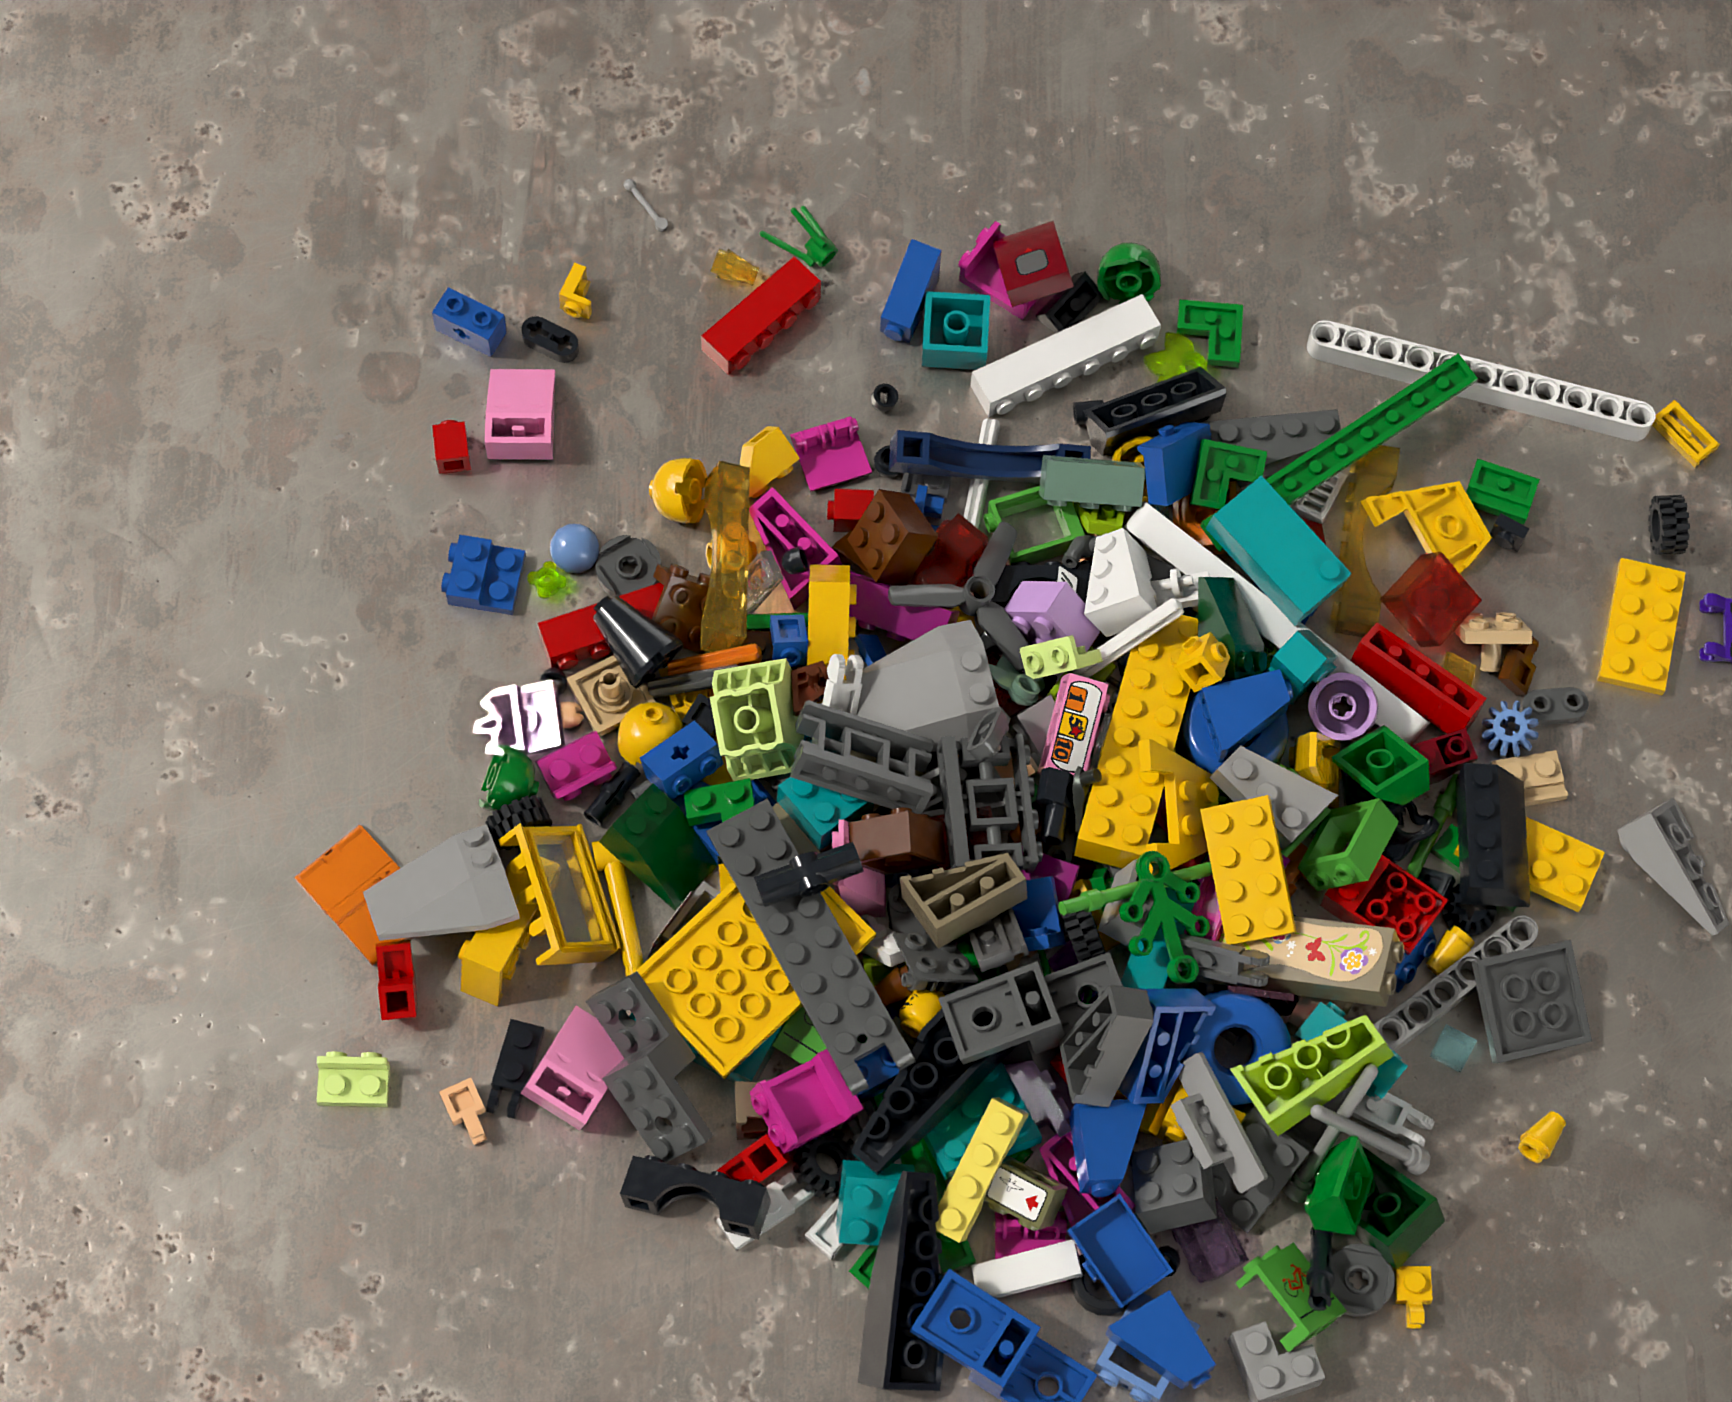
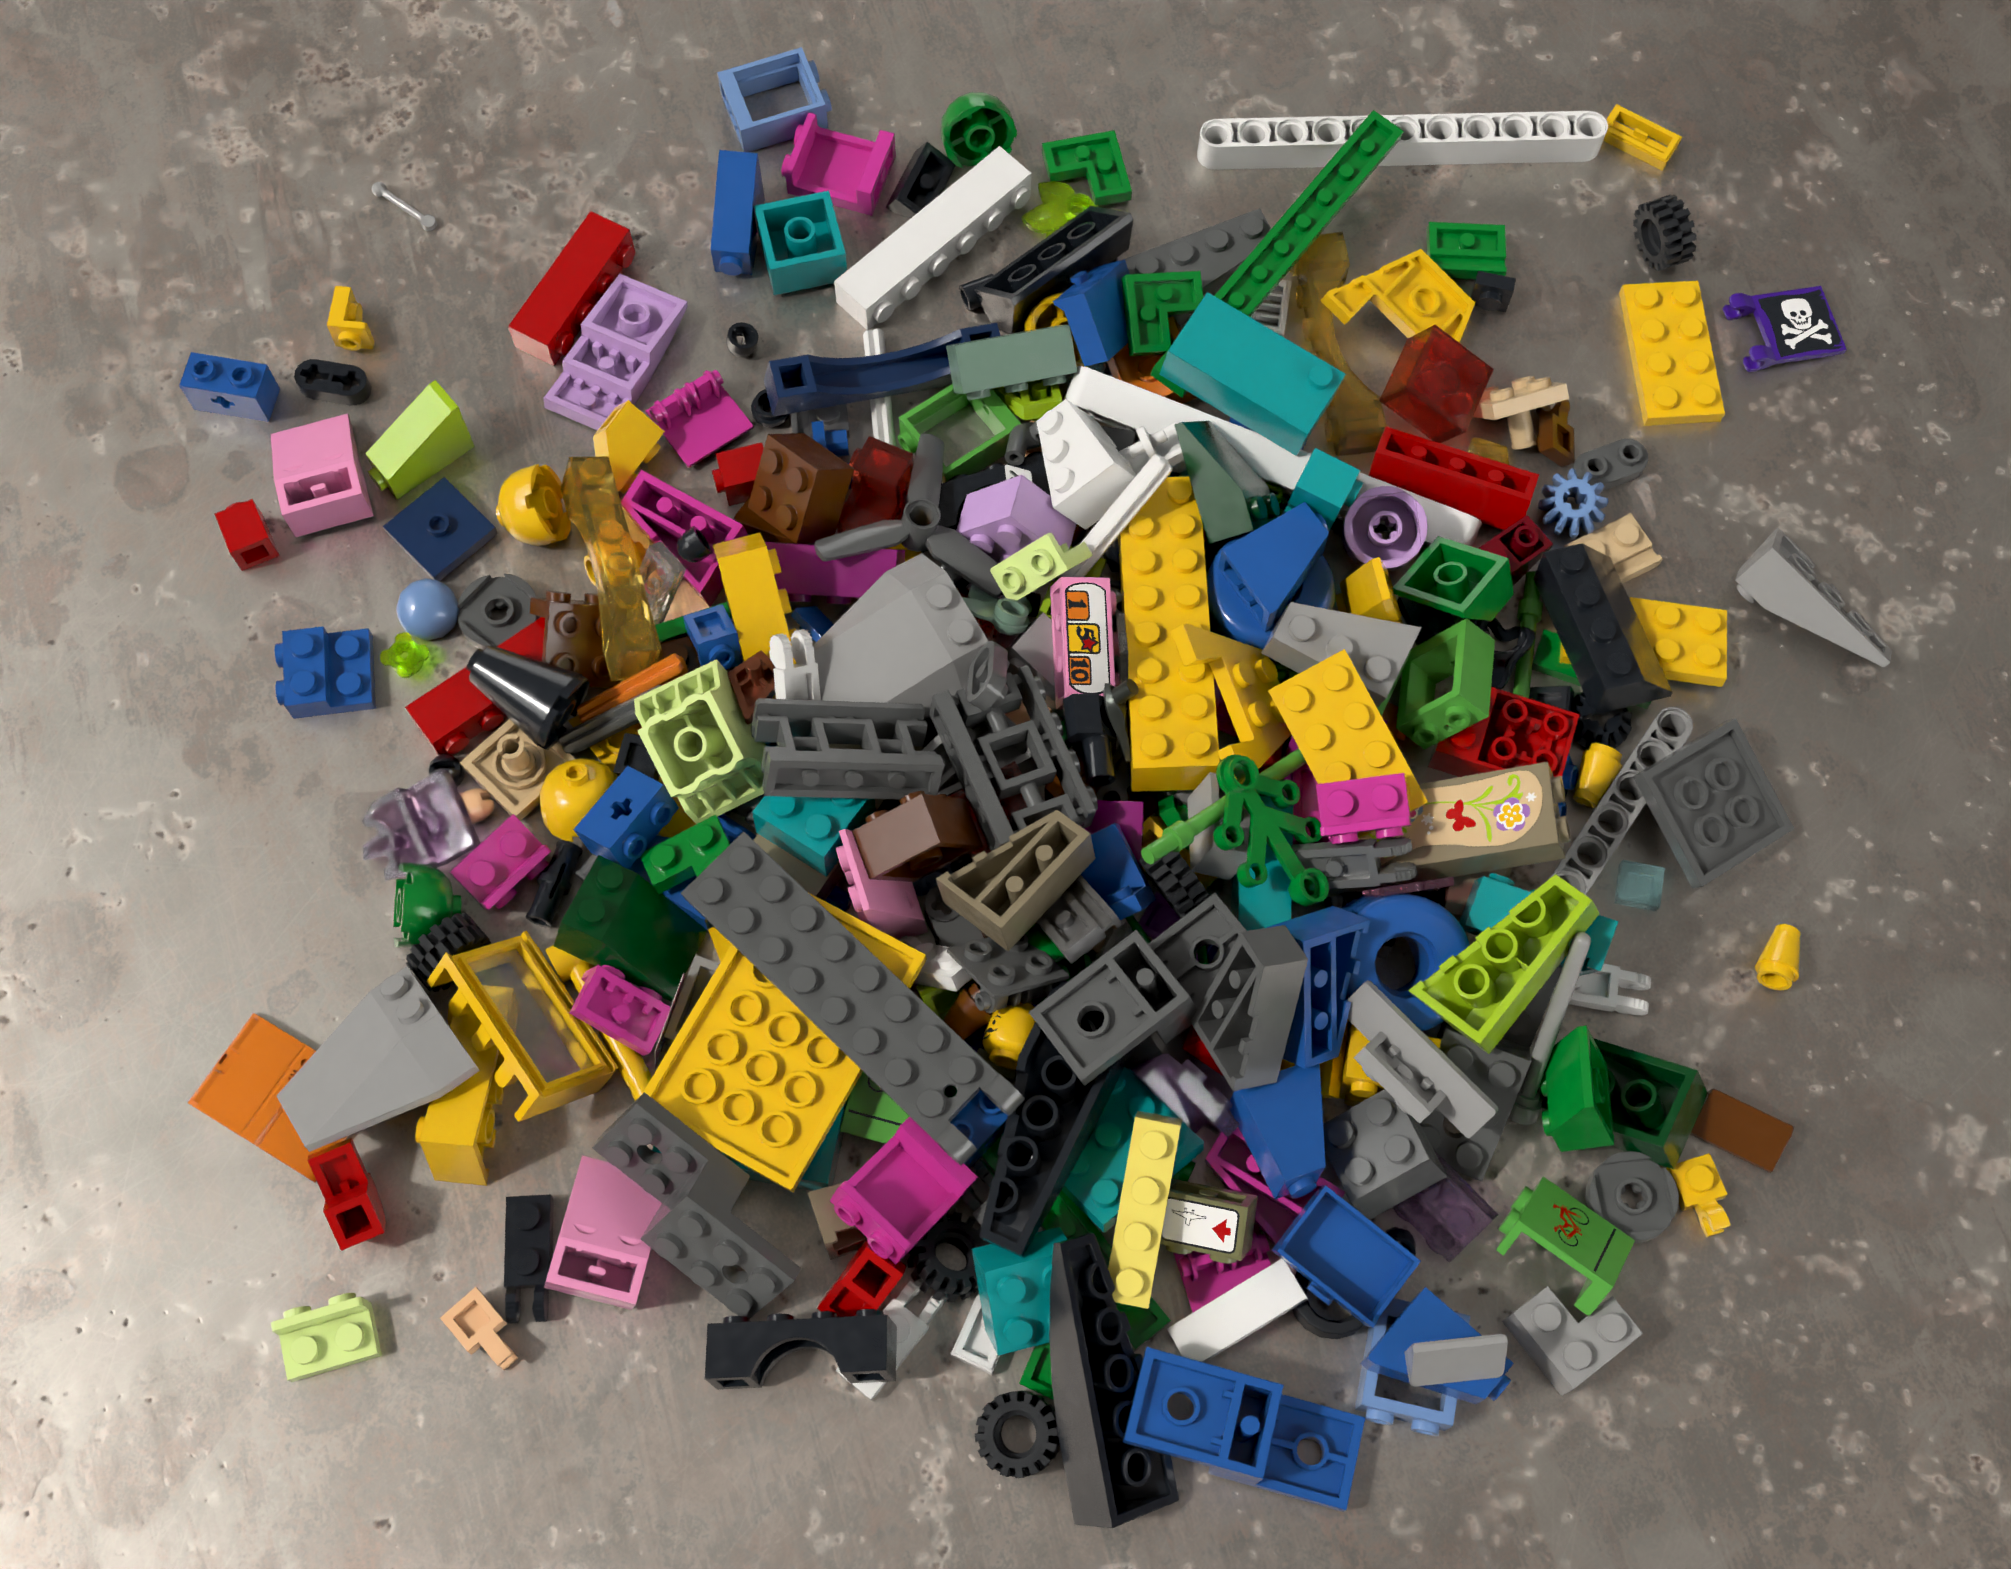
camera: 15 degrees left, 0 degrees up
clear yellow cone [710,248,760,286] -> none
black piece [754,842,864,907] -> none
green plant [759,206,838,268] -> none
dark red slope [993,221,1074,307] -> none
yellow brick [1175,632,1230,693] -> none
black pin [1306,1227,1335,1311] -> none
light grey piece [1310,1105,1431,1175] -> none
none -> lime slope [365,380,475,500]
none -> dark blue plate [383,477,498,581]
none -> lavender slope [543,273,688,430]
none -> dark pink bracket [569,965,671,1056]
none -> medium blue window [717,47,832,152]
none -> black tyre [975,1391,1060,1478]
none -> dark pink bracket [1316,773,1412,844]
none -> light grey slope [1404,1334,1508,1387]
none -> reddish brown slope [1690,1089,1794,1173]

